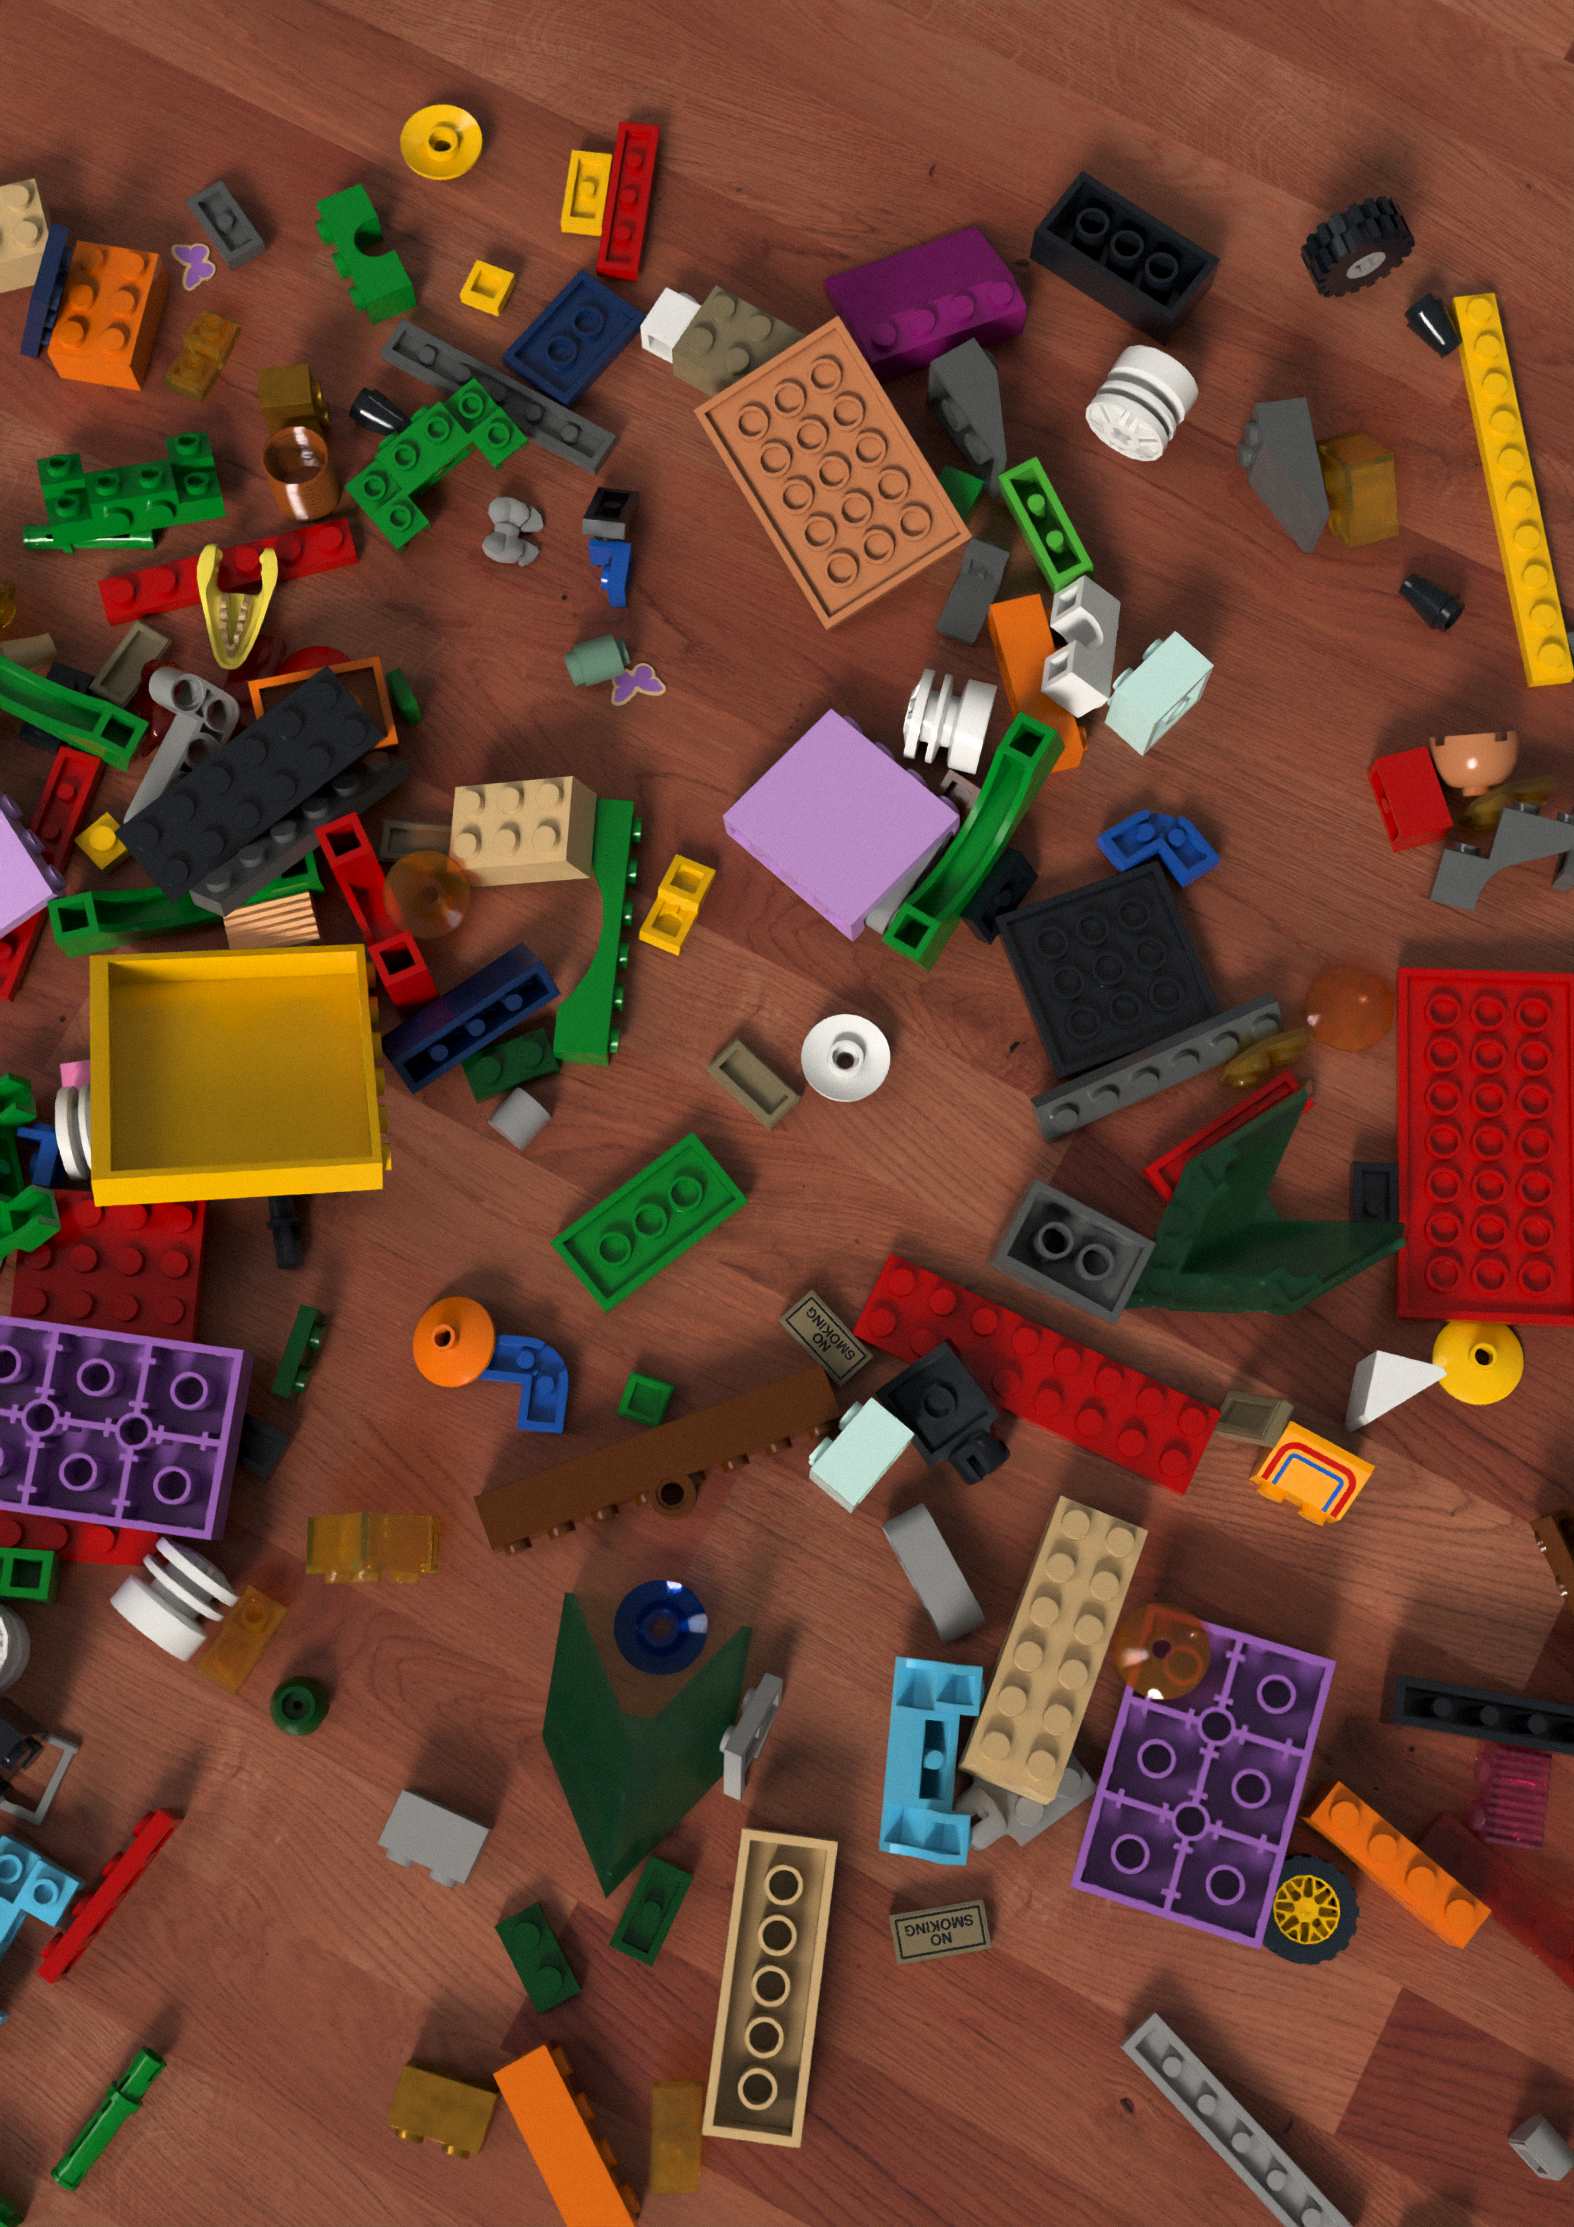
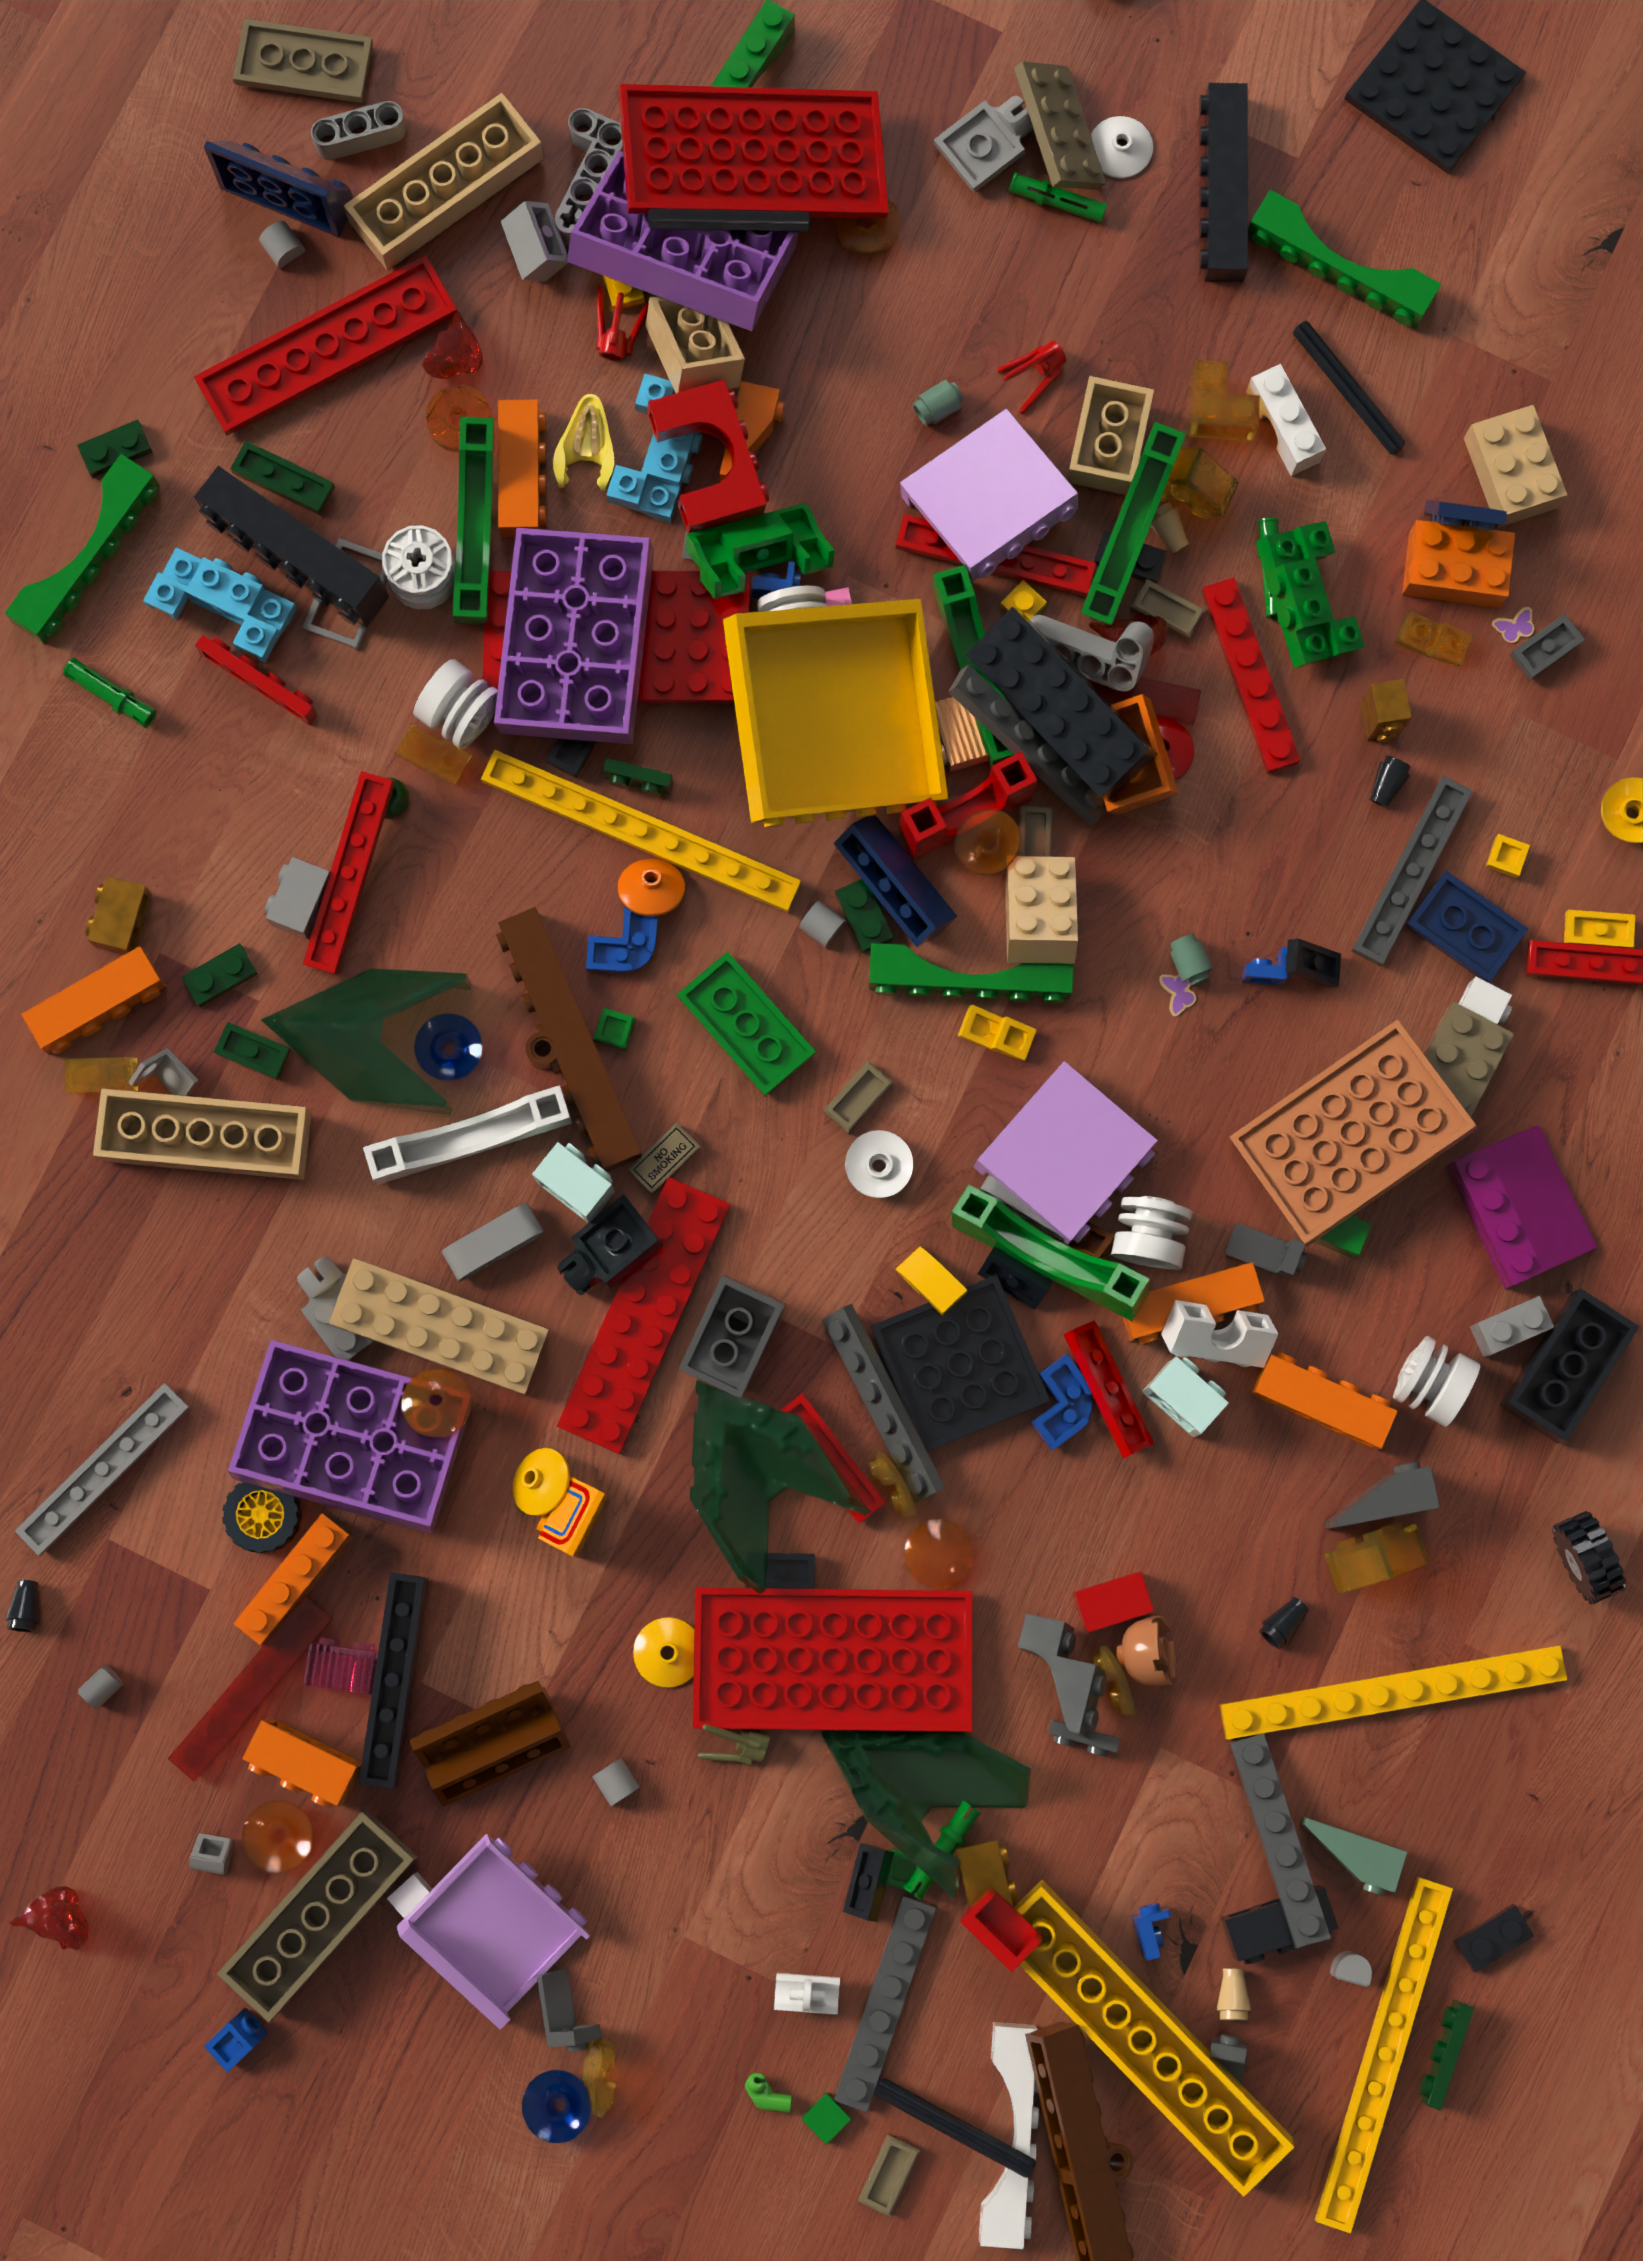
camera: 85 degrees right, 5 degrees up
light yellow animal [197,544,278,670] -> none
dark orange piece [261,426,341,522] -> none
black axle [266,1195,304,1270] -> none
clear yellow brick [306,1512,440,1584] -> none
green arch [314,183,417,325] -> none
green bracket [344,378,529,554] -> none
green tile [385,667,423,726] -> none
light grey piece [482,497,543,567] -> none
light grey wing [720,1672,783,1801] -> none
medium azure bracket [879,1656,985,1865] -> none
dark tan tile [888,1898,992,1965] -> none
dark grey slope [926,338,1007,502] -> none
bright green brick [998,456,1094,597] -> none
dark tan tile [1213,1390,1295,1448] -> none
white slope [1344,1350,1447,1433] -> none
black cone [1404,293,1462,358] -> none
none -> light grey bracket [128,1048,198,1096]
none -> red plate [302,771,395,975]
none -> white arch [363,1085,572,1185]
none -> yellow plate [481,749,801,913]
none -> yellow dish [512,1448,570,1516]
none -> yellow slope [896,1246,967,1316]
none -> red plate [1063,1320,1154,1459]
none -> orange brick [1251,1352,1398,1450]
none -> light grey brick [1469,1296,1554,1357]

